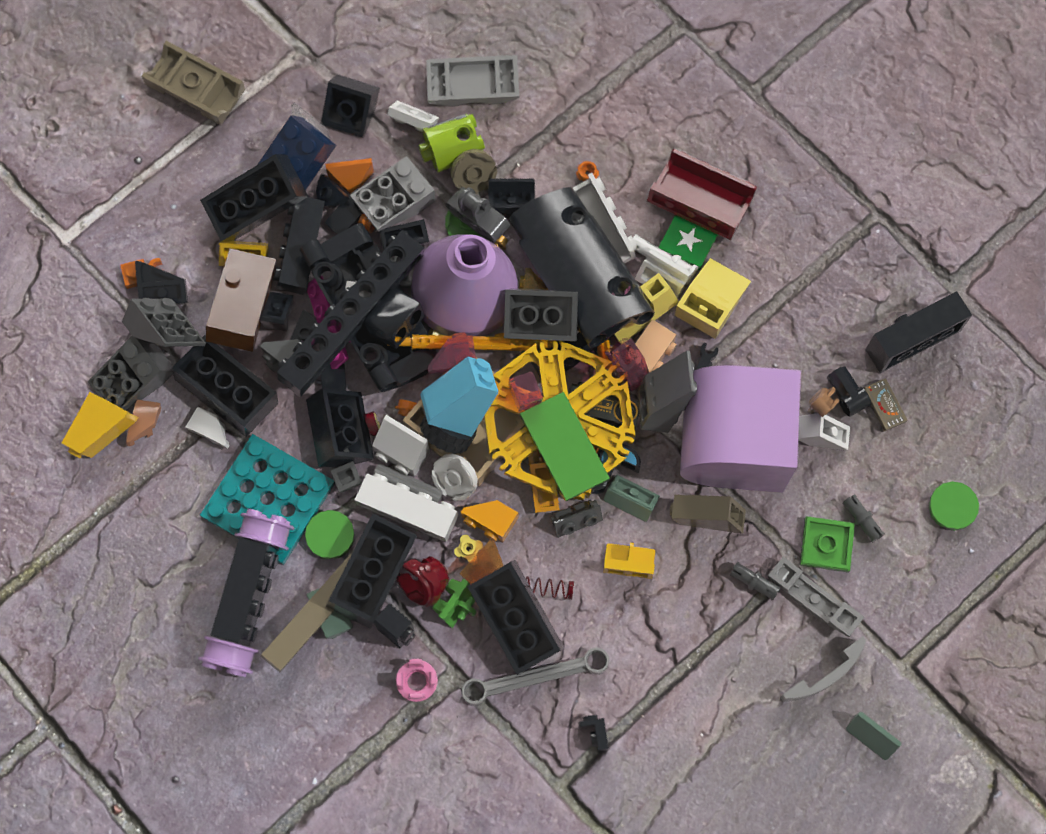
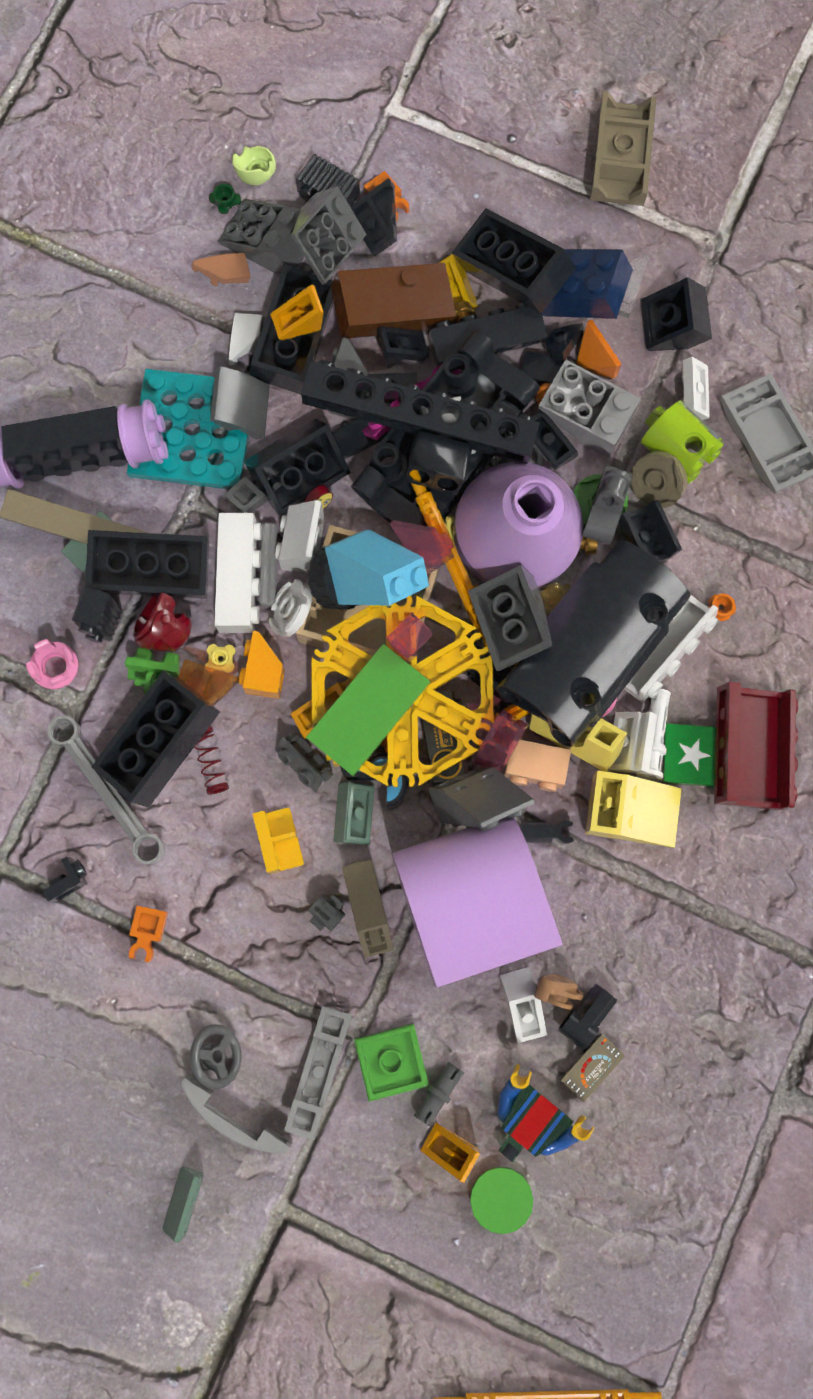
camera: 65 degrees right, 5 degrees up
yellow slope [62,392,139,458] -> none
bright green tile [305,510,355,559] -> none
orange plate [395,399,417,416] -> none
dark grey pin [730,562,781,601] -> none
black brick [865,291,972,373] -> none
none -> orange plate [129,905,169,962]
none -> dark grey piece [190,1024,242,1089]
none -> dark green plate [209,184,241,214]
none -> dark grey slope [210,366,270,440]
none -> yellowish green hair [232,146,276,186]
none -> light orange slope [270,285,323,340]
none -> black brick [296,154,360,206]
none -> dark grey gear [308,894,346,931]
none -> light orange slope [420,1123,480,1183]
none -> pearl gold plate [452,301,476,324]
none -> torso [497,1064,594,1162]

